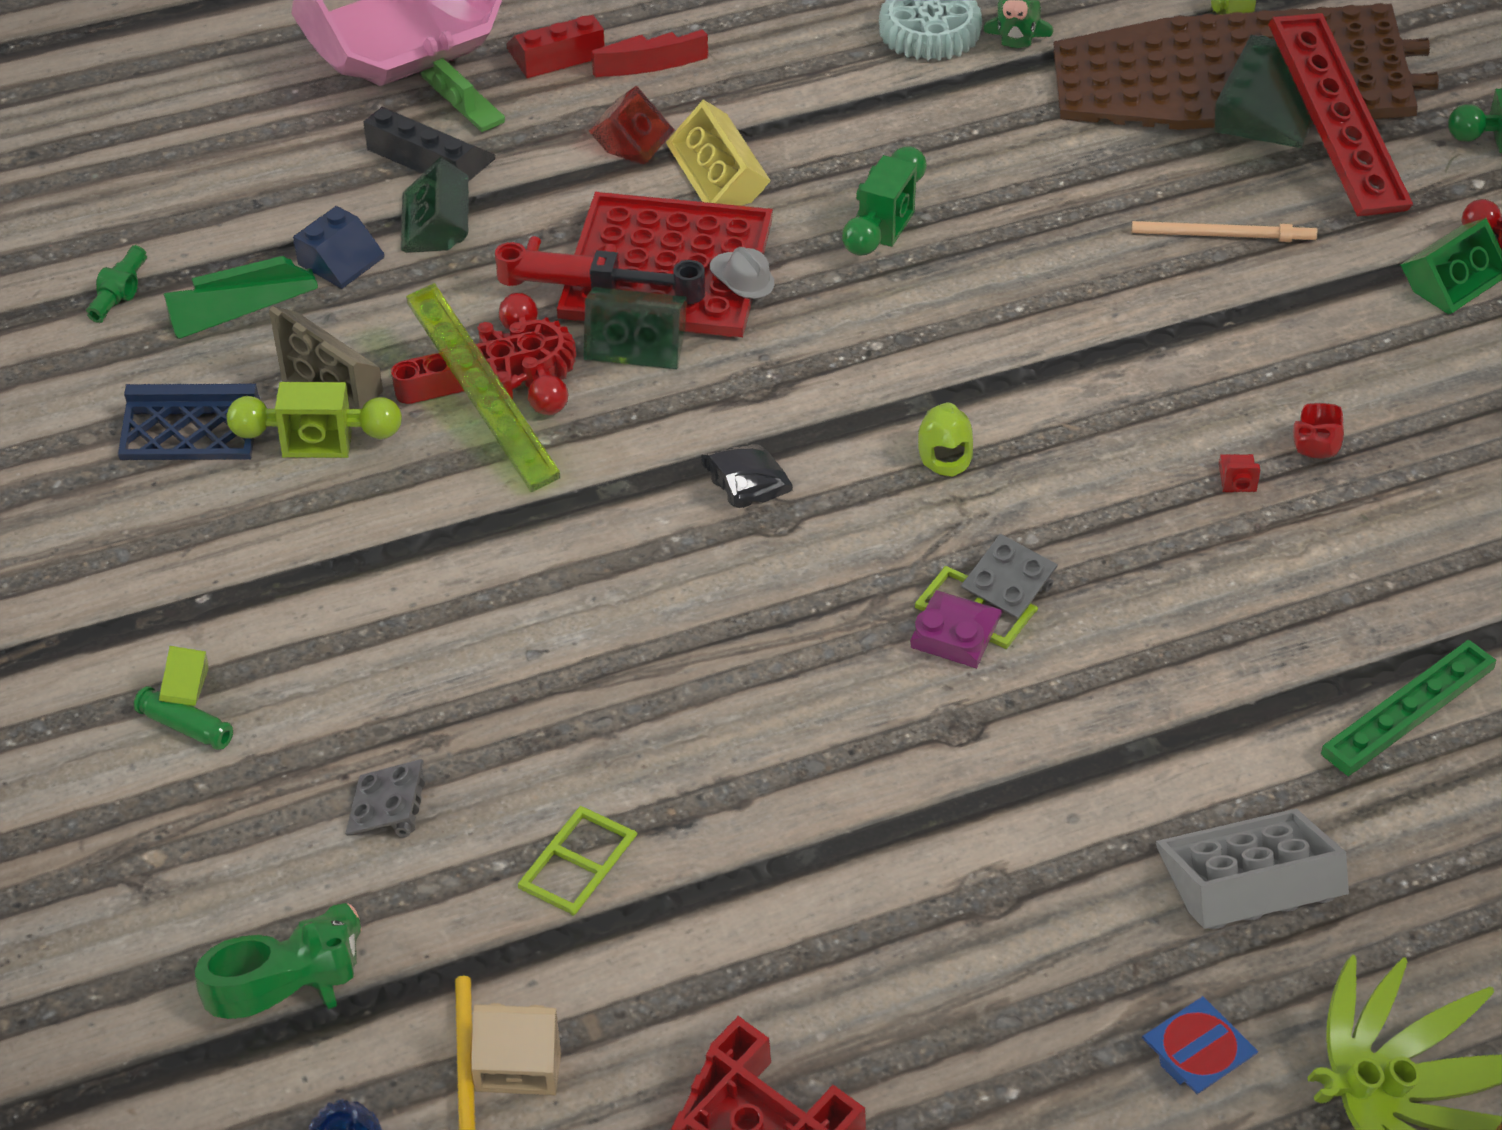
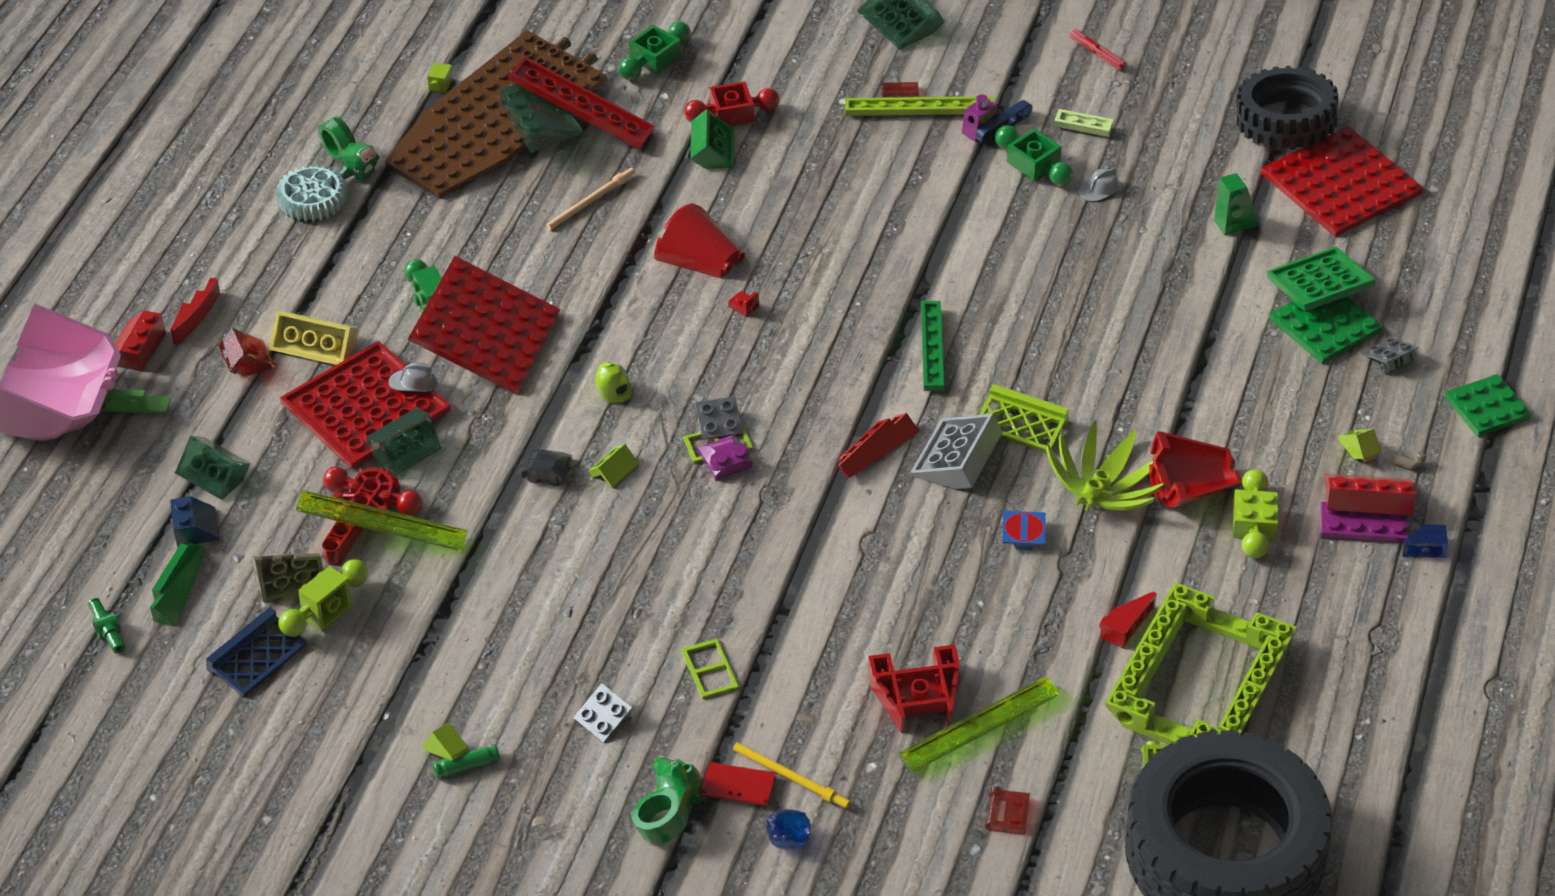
camera: 50 degrees left, 0 degrees up
black slope [363,107,495,190] -> none
tan slope [471,1003,561,1095] -> none
piece [495,236,705,304] -> none
red helmet [1293,403,1344,459] -> none
none -> red plate [408,255,561,395]
none -> lime panel [588,444,639,487]
none -> red cone [654,203,745,278]
none -> red door [700,762,776,806]
none -> red wedge [838,413,919,478]
none -> lime fence [979,384,1069,453]

